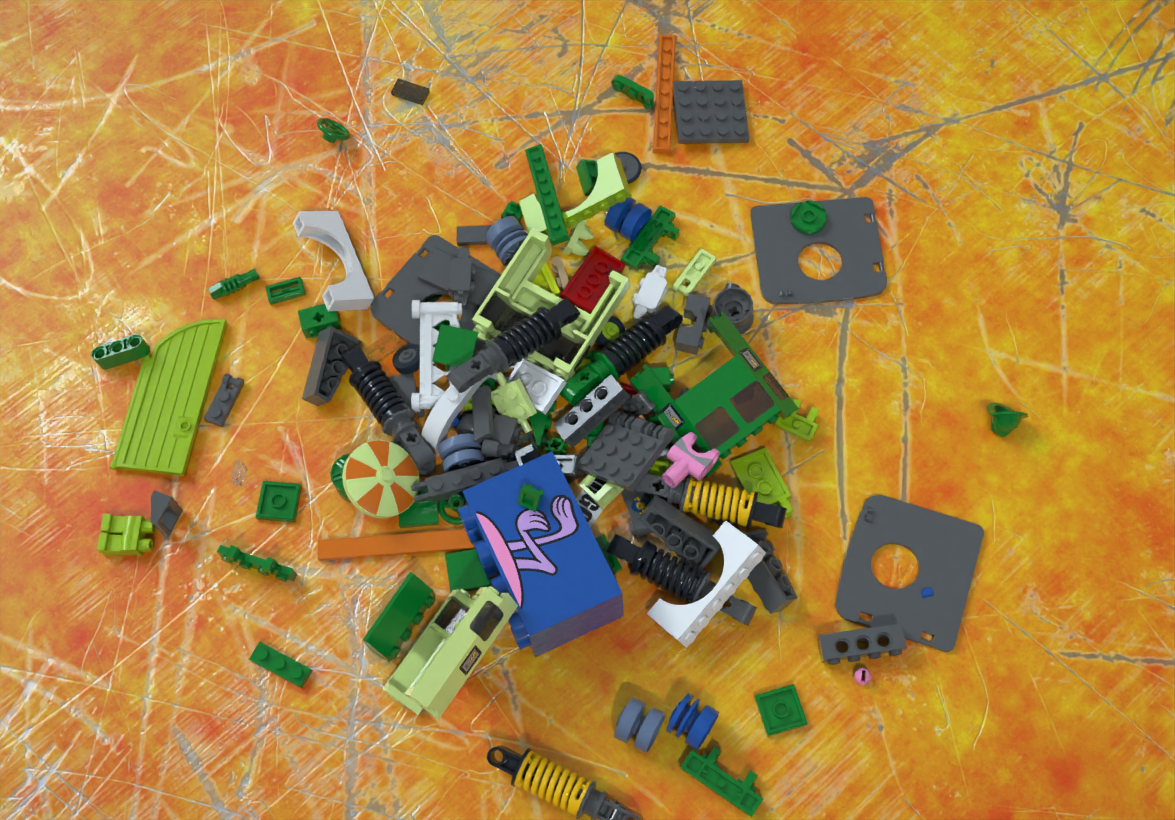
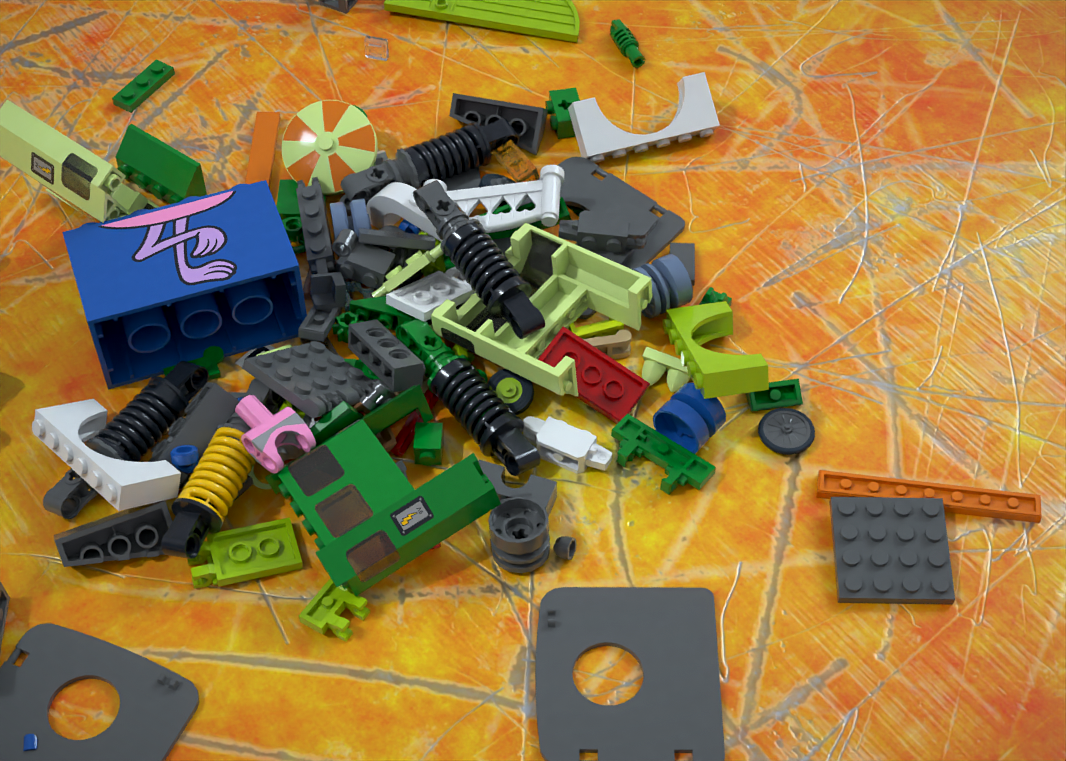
camera: 90 degrees right, 15 degrees down
dark grey plate [204,373,244,427] -> none
green hinge [217,545,297,582] -> none
green tile [256,481,302,523] -> none
green tile [265,277,306,305] -> none
green piece [317,118,350,143] -> none
clear smoke tile [391,79,430,105] -> none
green tile [432,324,479,367] -> none
green tile [517,484,544,512] -> none
green tile [525,144,570,246] -> none
green plate [611,75,654,109] -> none
yellowish green plate [672,248,716,297] -> none
green tile [790,200,827,235] -> none
none -> blue tile [170,445,199,473]

